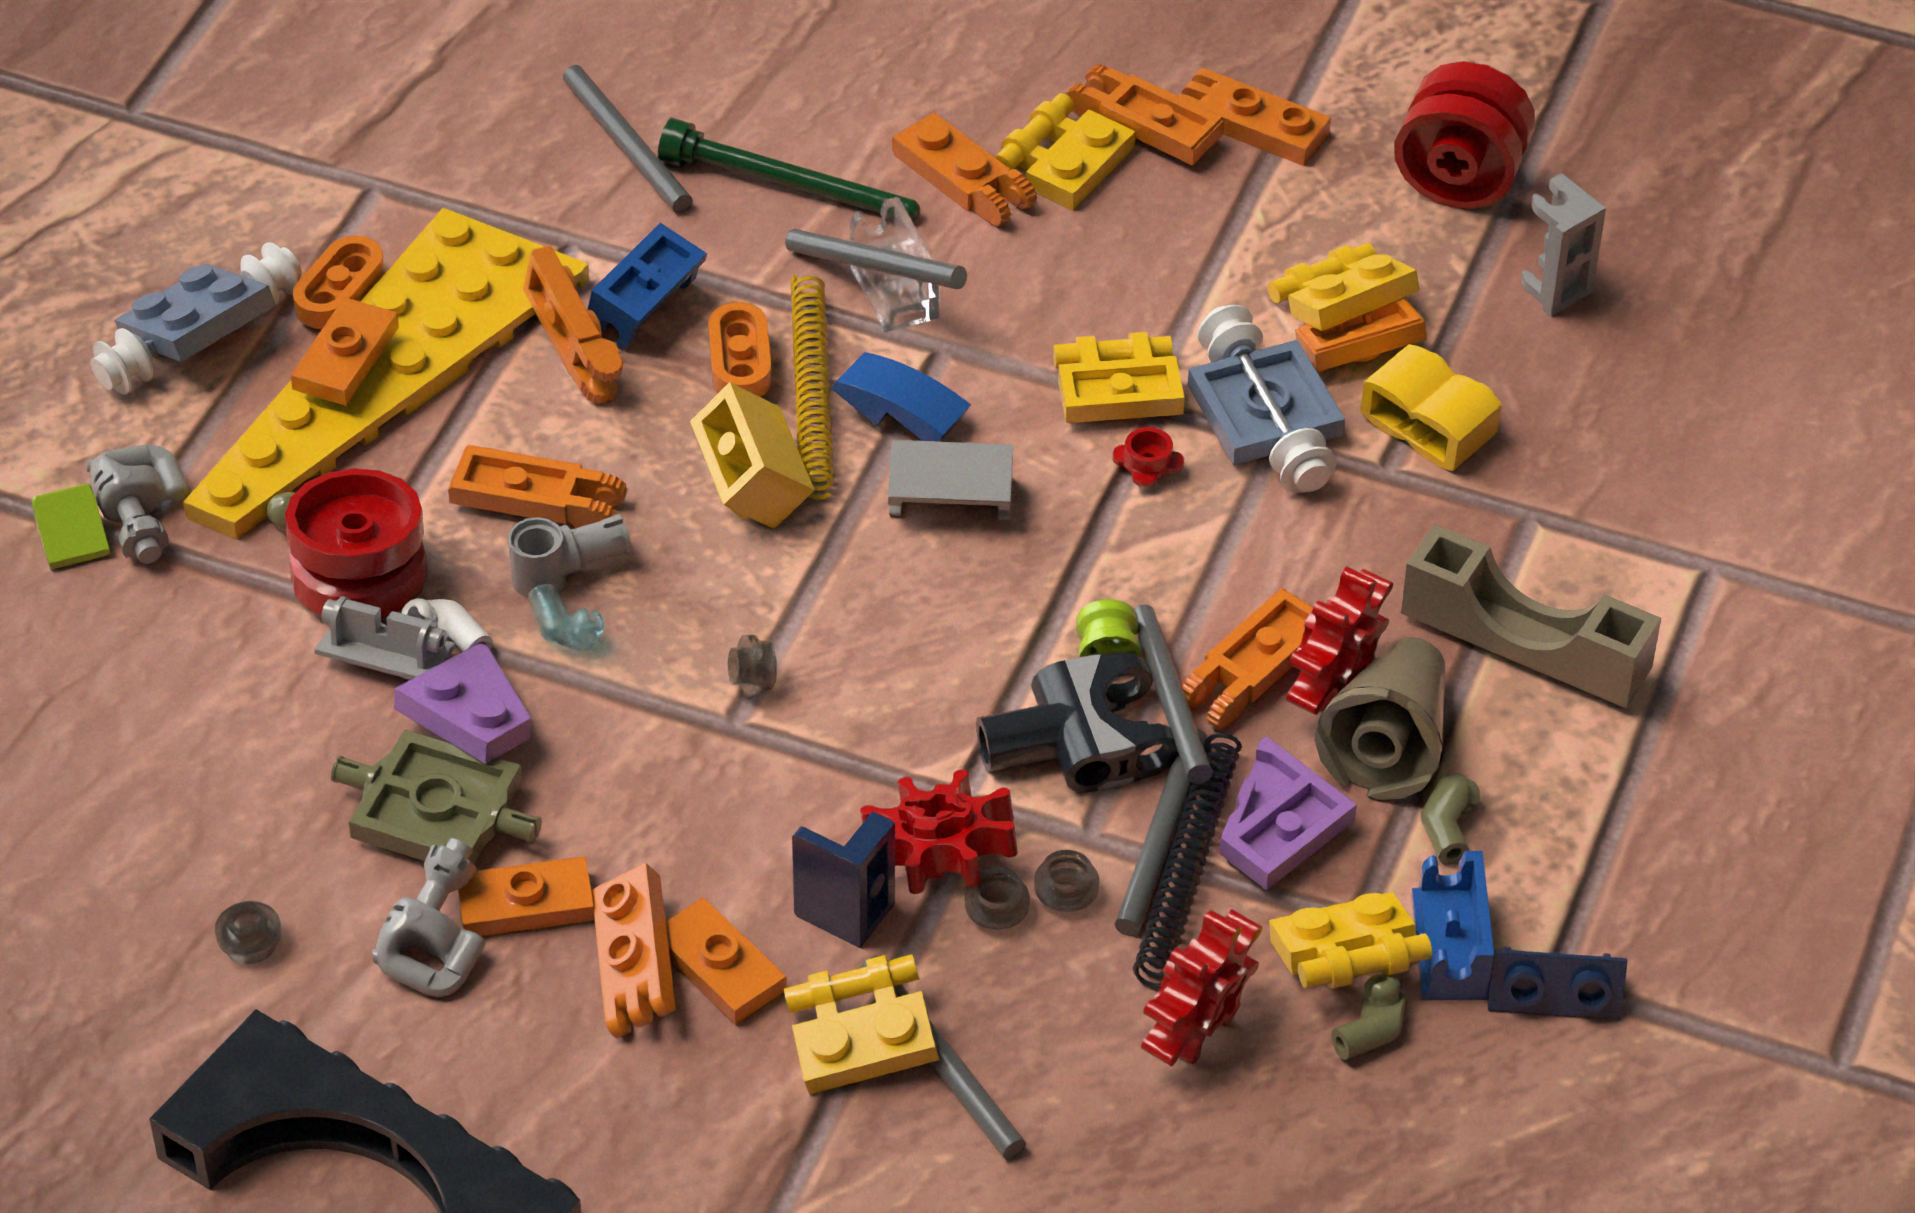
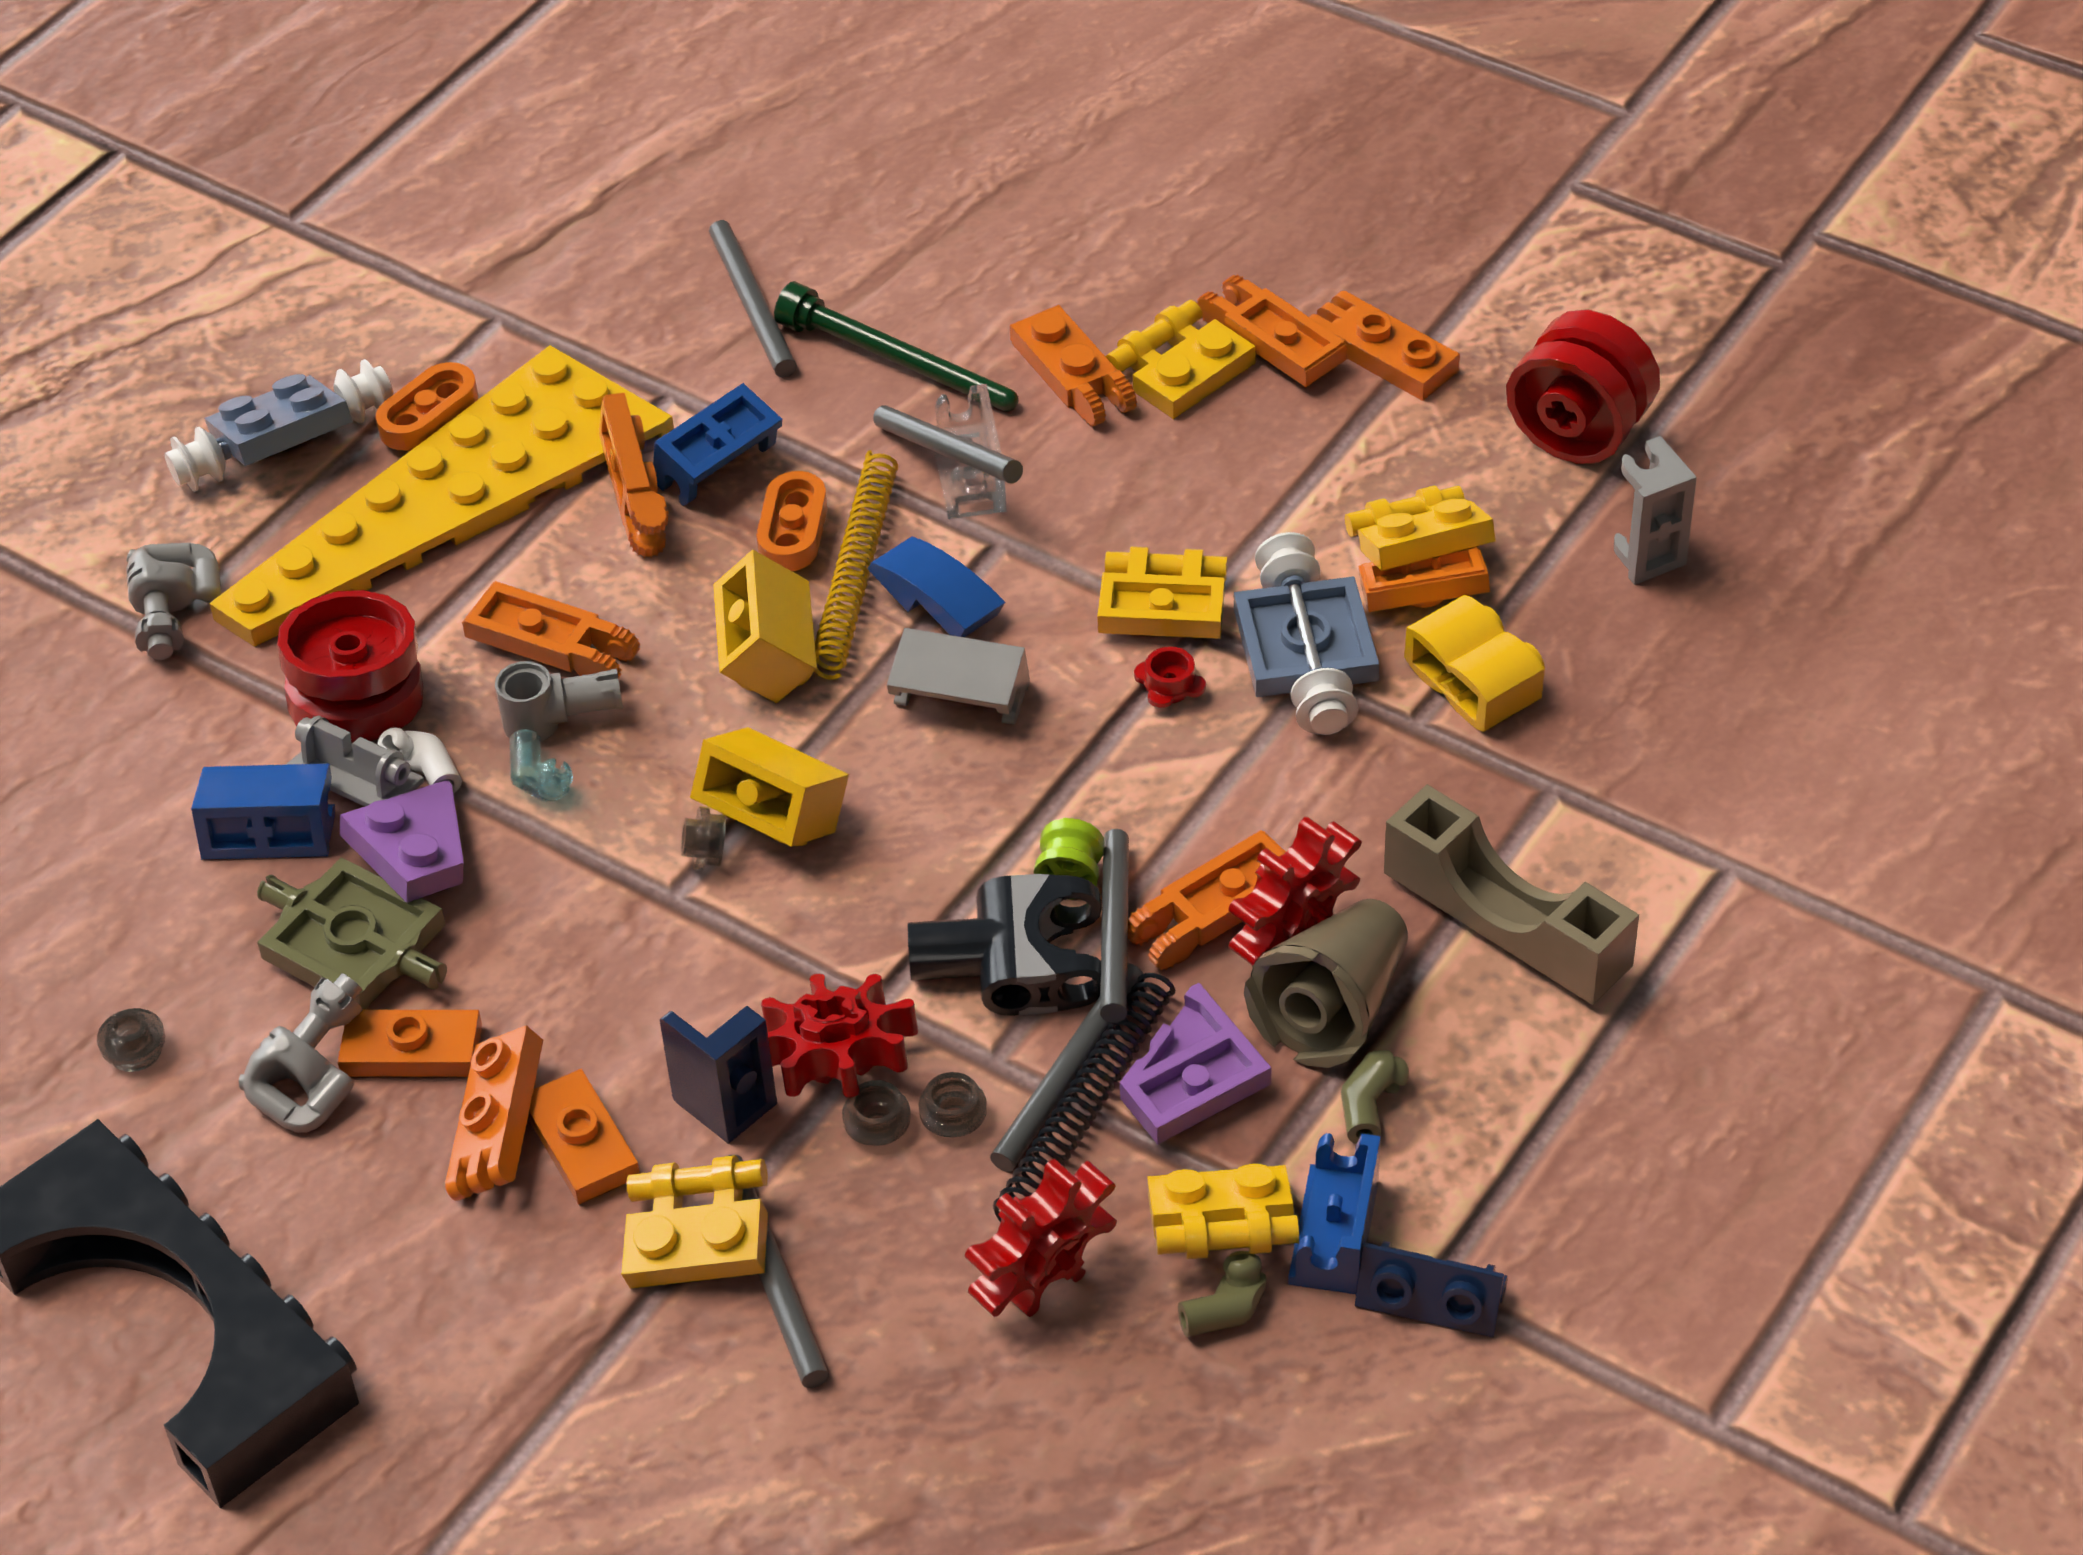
camera: 15 degrees right, 0 degrees up
lime slope [31,484,110,570] -> none
orange plate [291,297,399,406] -> none
none -> blue hinge [191,763,335,860]
none -> yellow brick [690,727,849,847]

